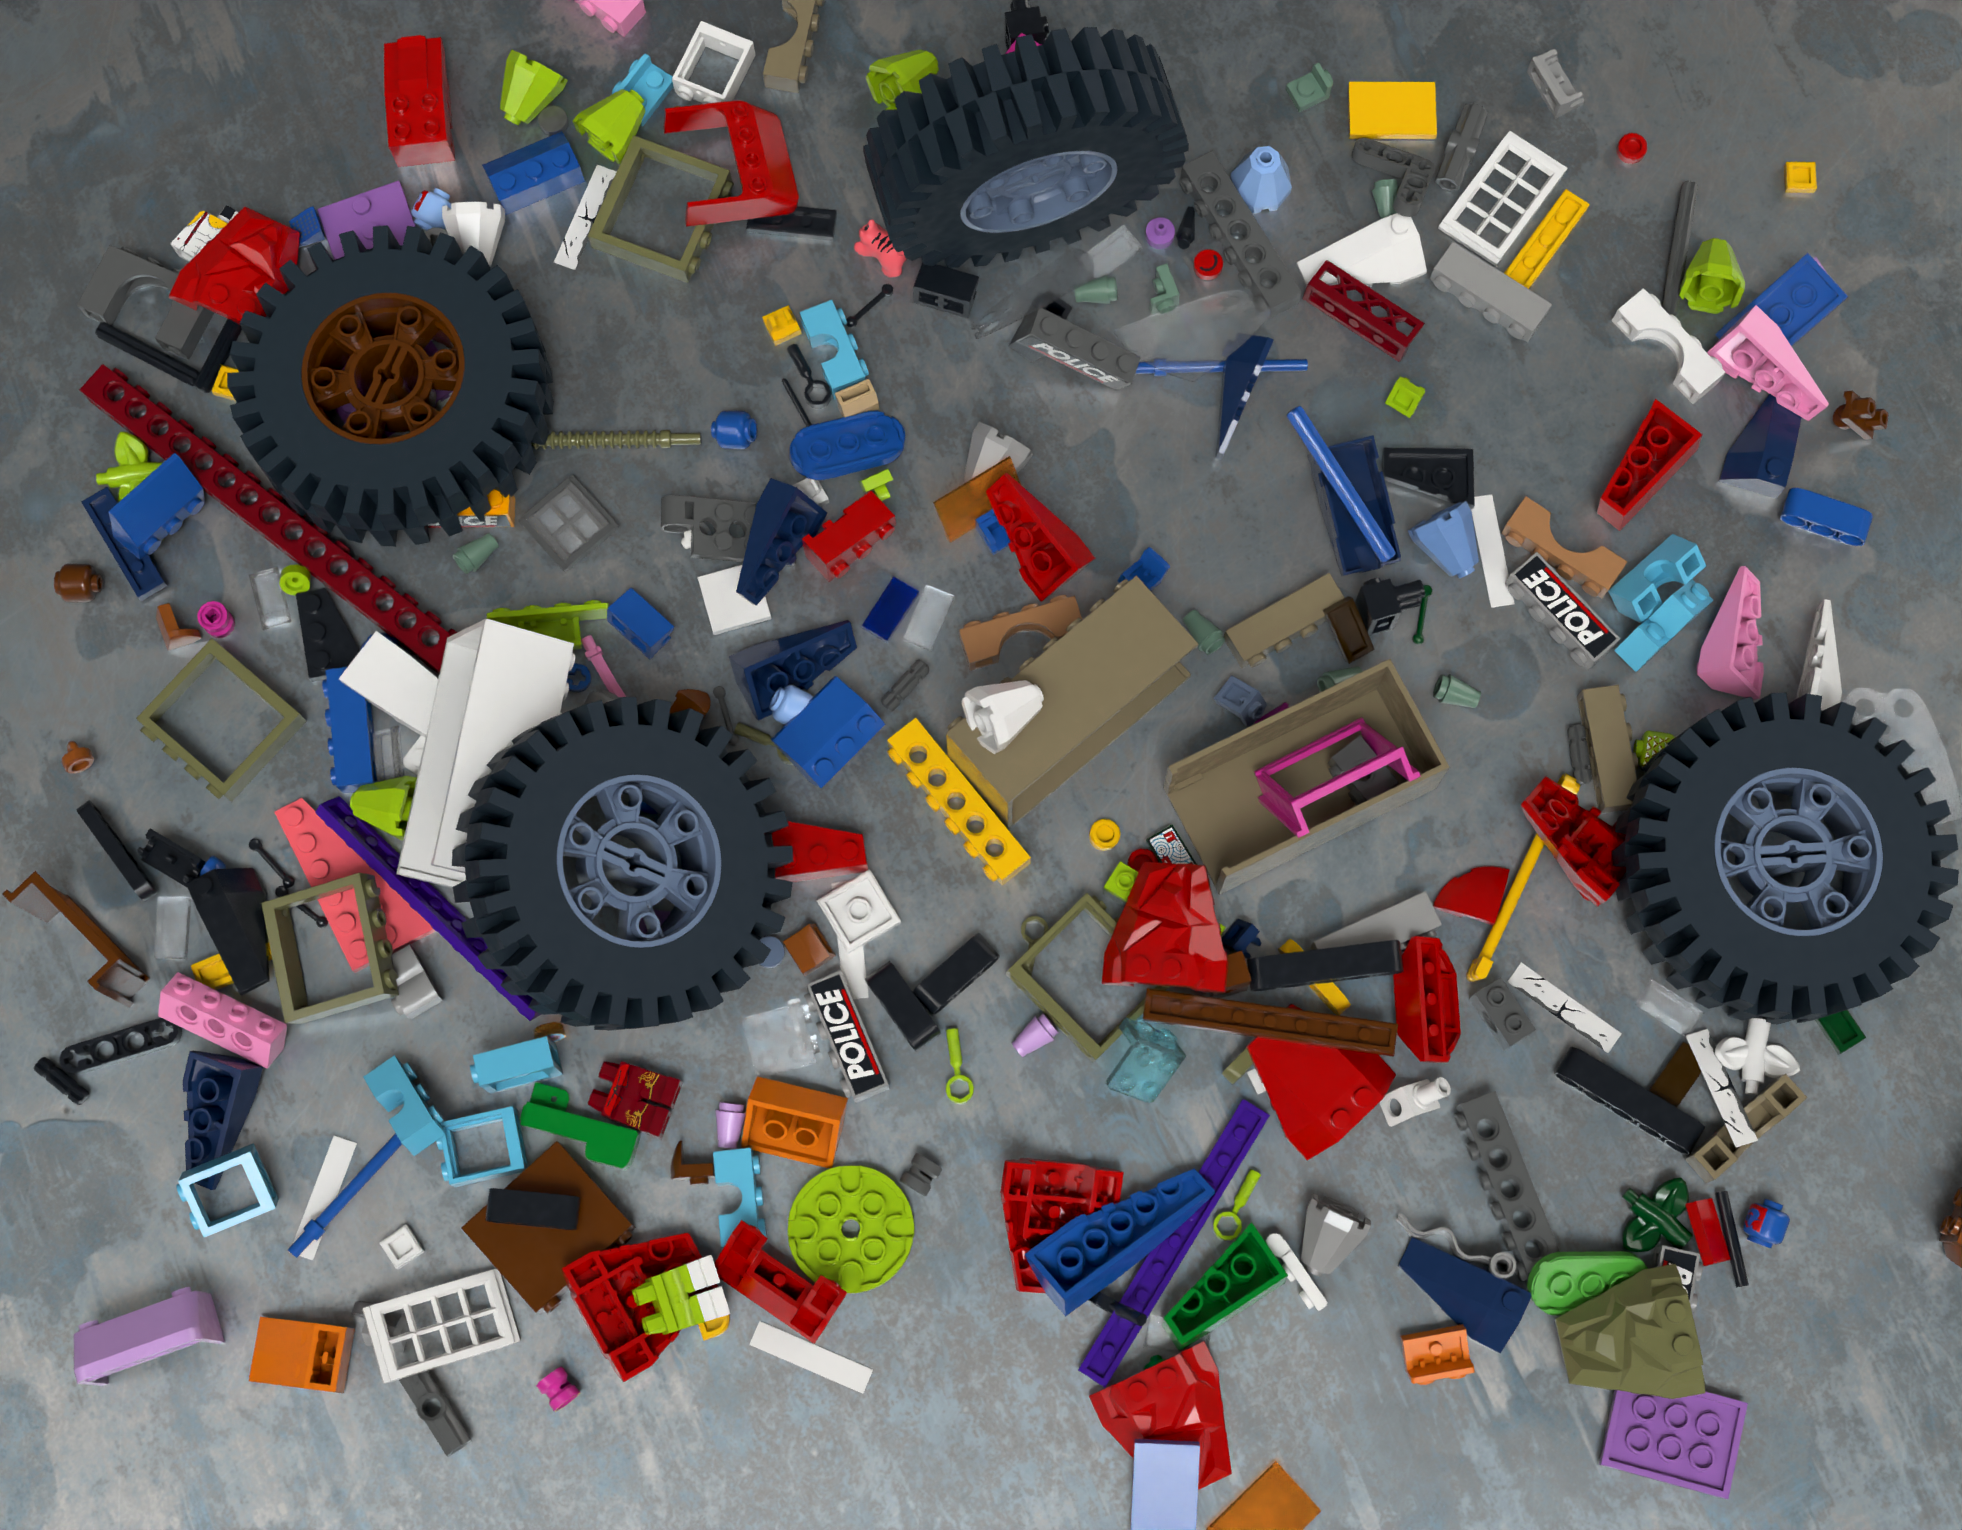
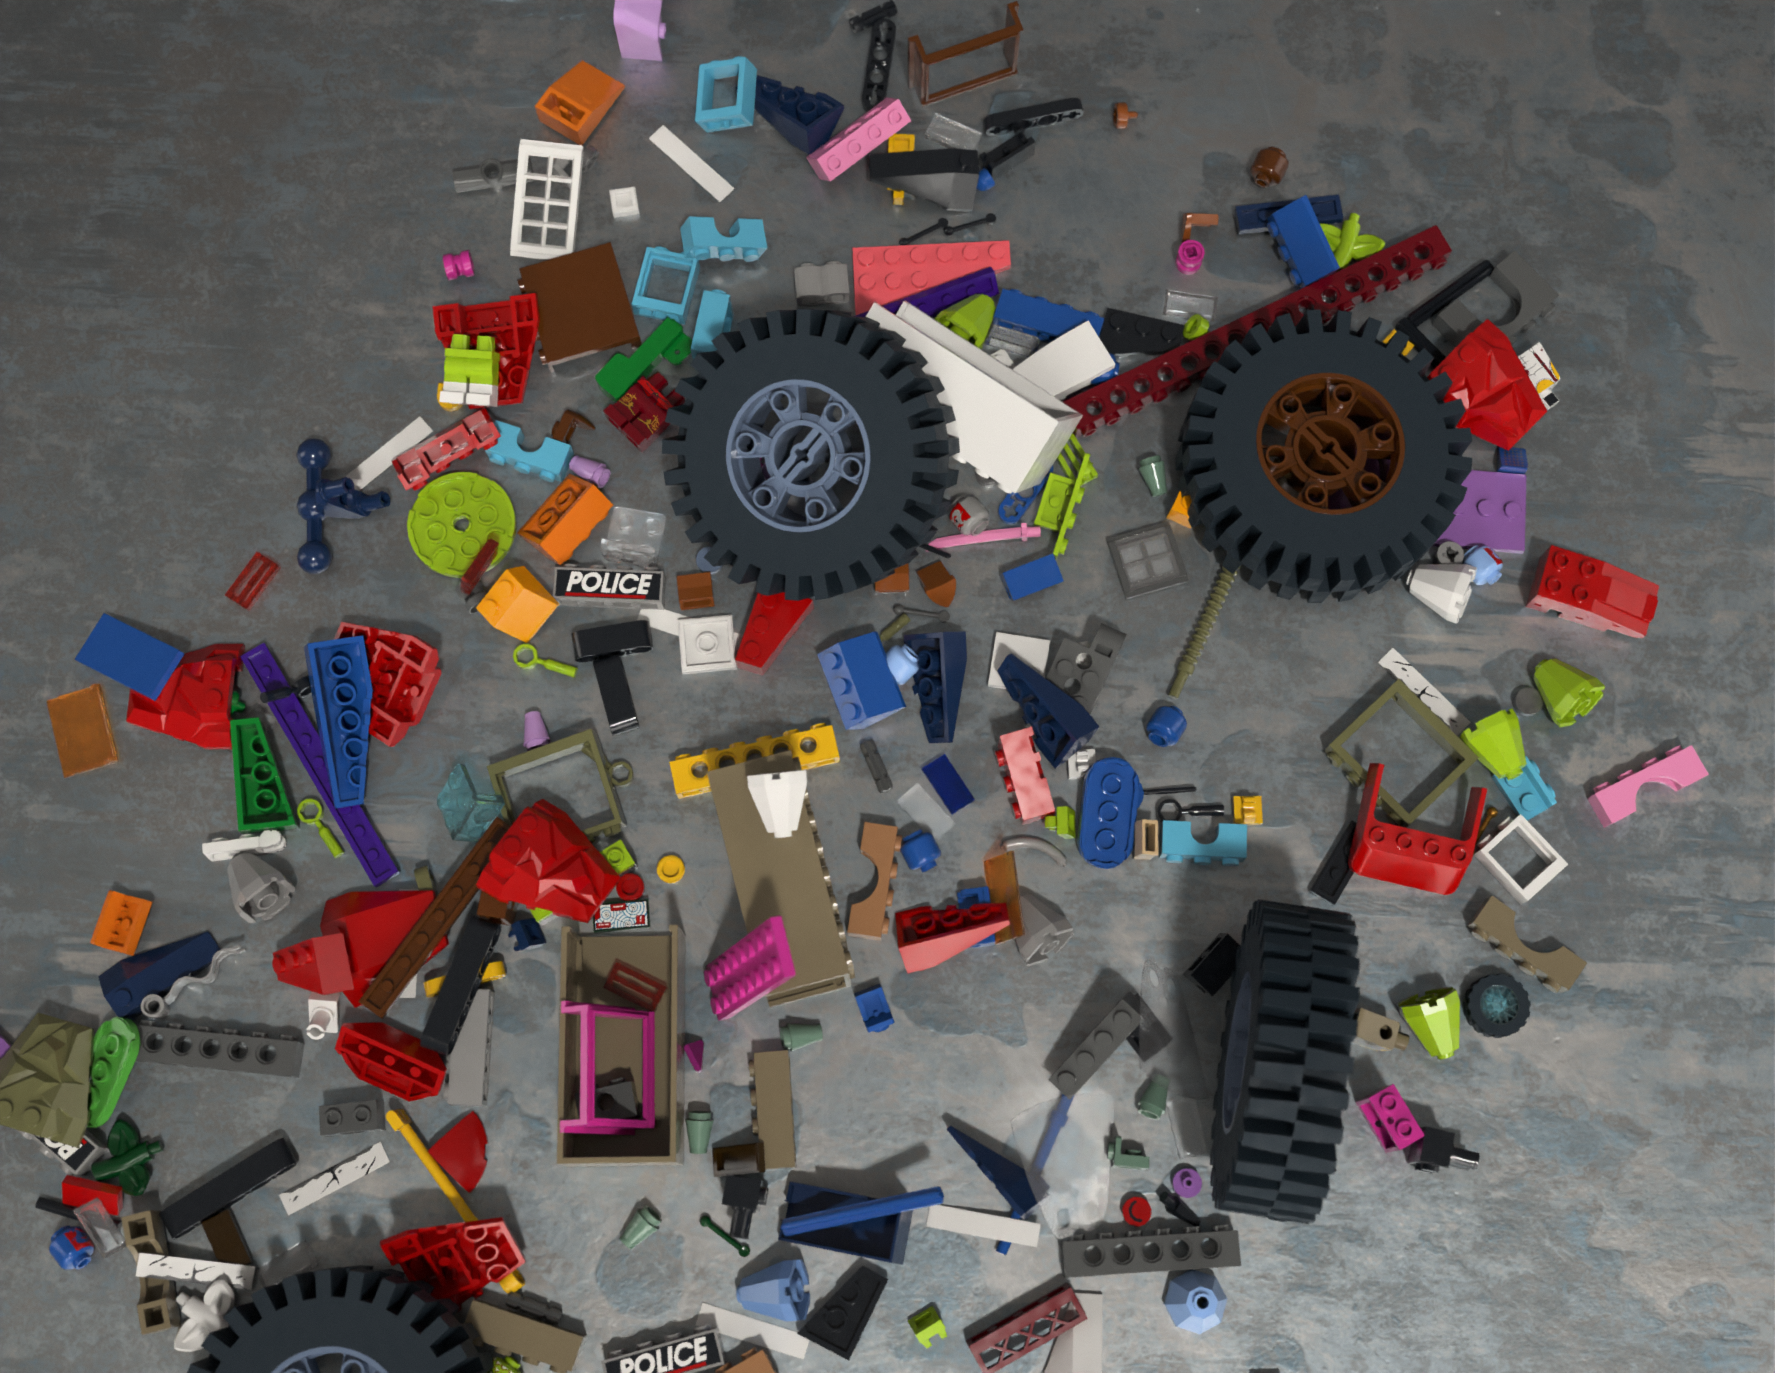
camera: 115 degrees right, 0 degrees up
olive window [136,638,307,802] -> none
olive window [261,873,399,1024] -> none
blue bar [288,1133,402,1258] -> none
blue slope [482,131,585,216] -> none
black beam [485,1188,581,1230] -> none
black hinge [846,284,893,328] -> none
sand blue bracket [1213,676,1267,727] -> none
none -> clear tile [73,1198,126,1259]
none -> clear red tile [225,552,281,611]
none -> red wedge [272,933,354,995]
none -> dark blue connector [296,438,390,574]
none -> clear red tile [460,539,499,596]
none -> light orange slope [476,566,559,643]
none -> clear red tile [603,962,667,1012]
none -> dark pink plate [704,916,796,1021]
none -> blue head [900,829,941,873]
none -> white sticker [926,1205,1041,1247]
none -> light grey piece [1000,837,1067,867]
none -> black wheel [1463,974,1531,1038]

